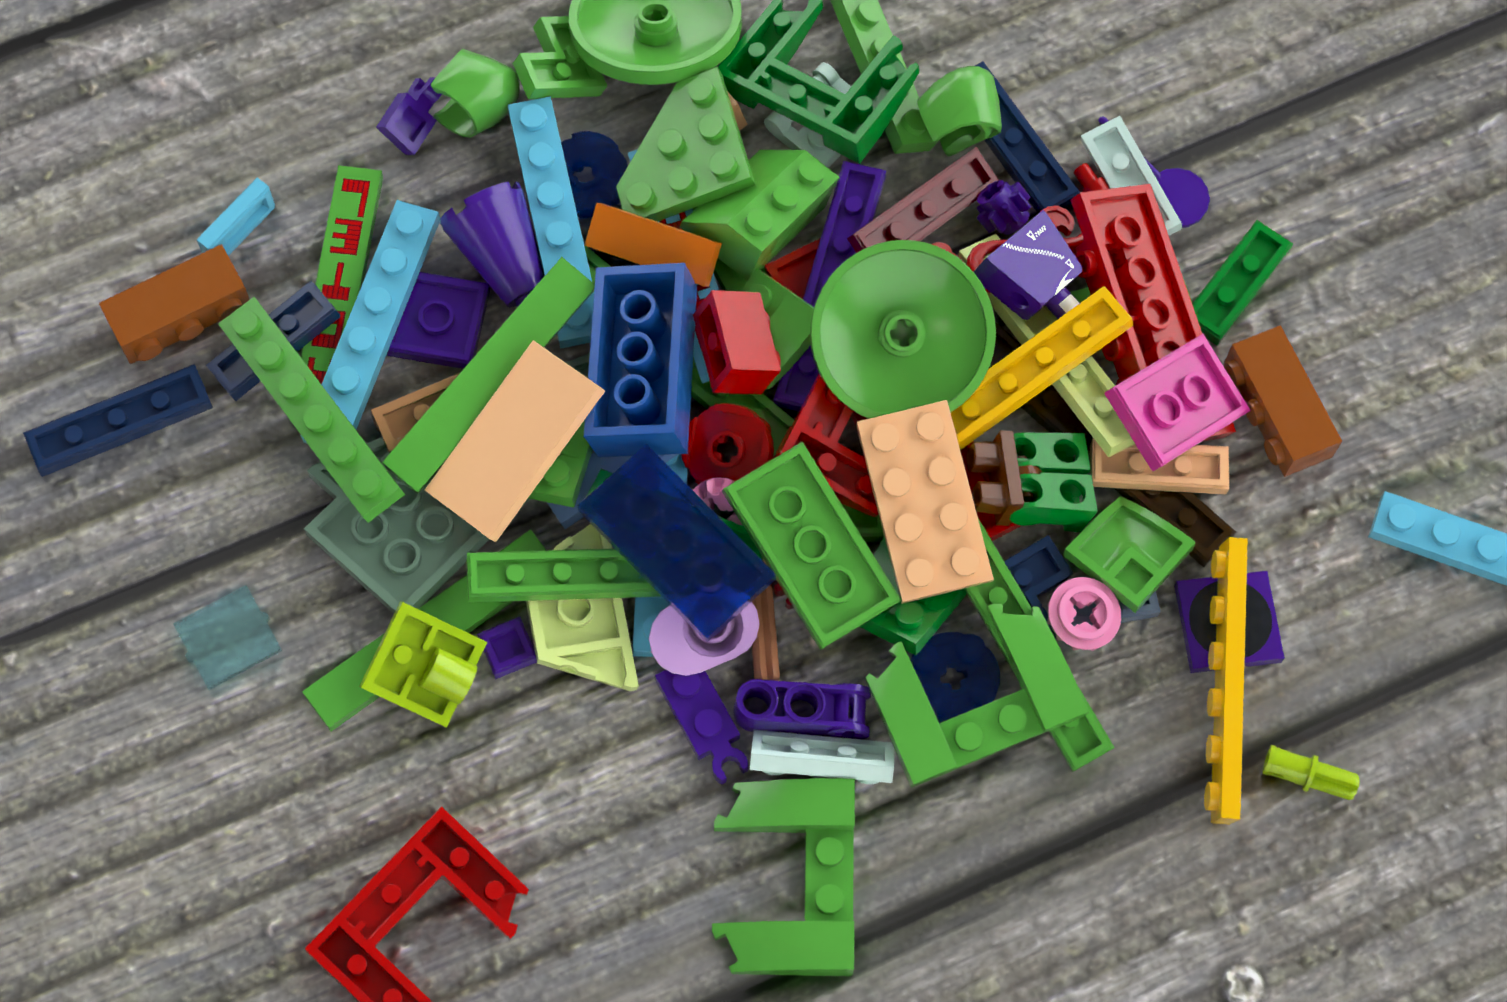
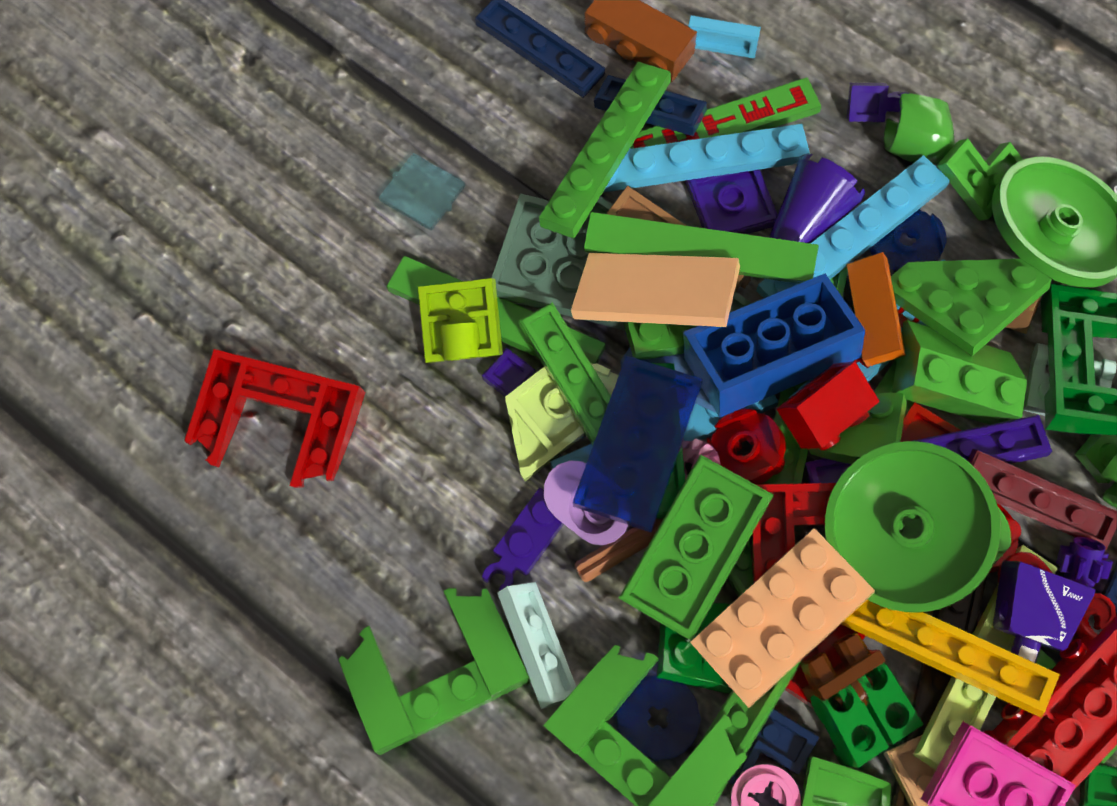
camera: 70 degrees right, 0 degrees up
dark purple piece [733,679,871,740] -> none

